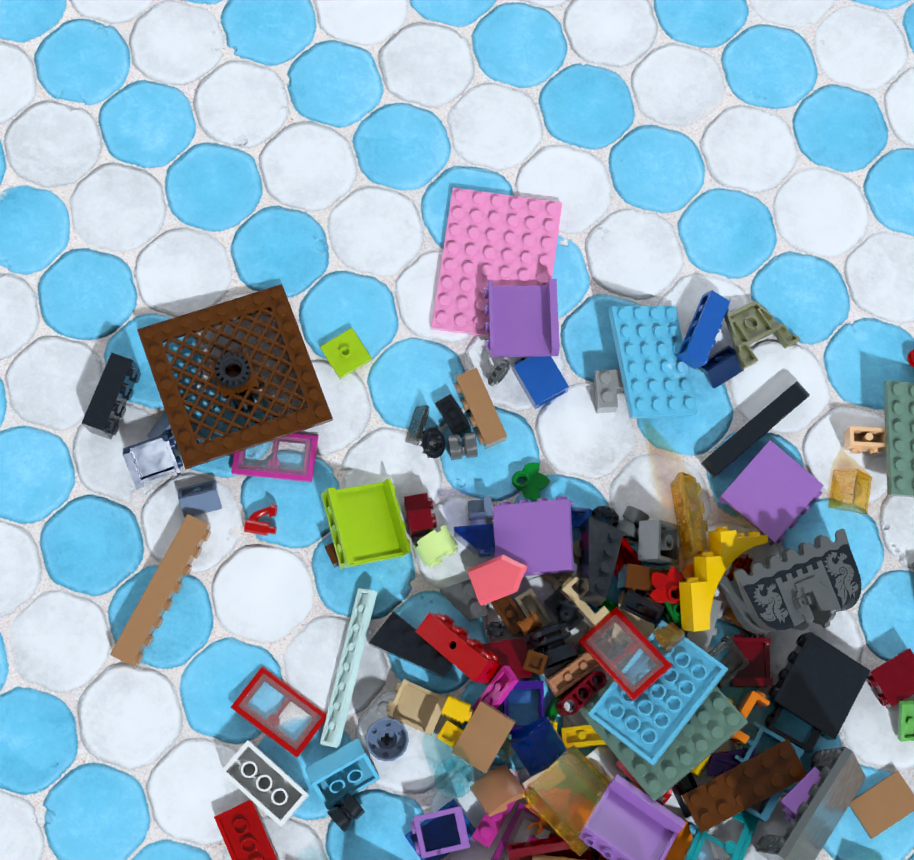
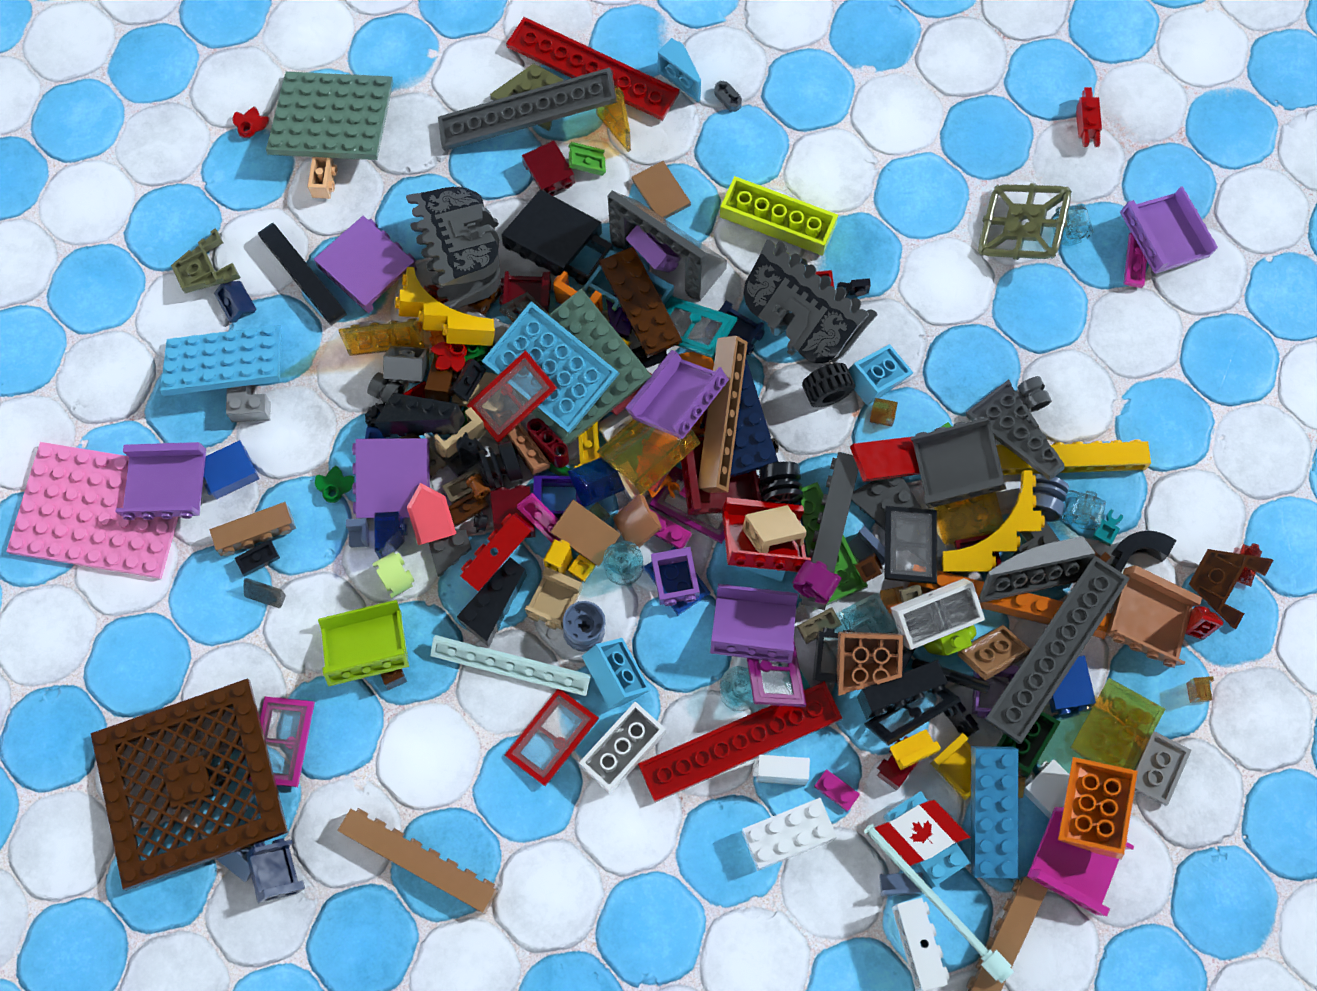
camera: 85 degrees left, 5 degrees down
black brick [82,352,141,440] -> none
sand blue panel [178,480,222,518] -> none
black tyre [215,352,251,390] -> none
red plant [244,503,278,536] -> none
lime plate [320,328,372,379] -> none
black wheel [327,792,365,832] -> none
dark red brick [404,493,437,538] -> none
black gear [419,428,445,459] -> none
dark grey wheel [448,432,478,460] -> none
dark grey gear [488,359,510,386] -> none
reddish brown panel [522,649,548,675] -> none
clear orange panel [652,622,685,653] -> none
blue brick [676,290,730,369] -> none
clear yellow slope [828,469,872,515] -> none

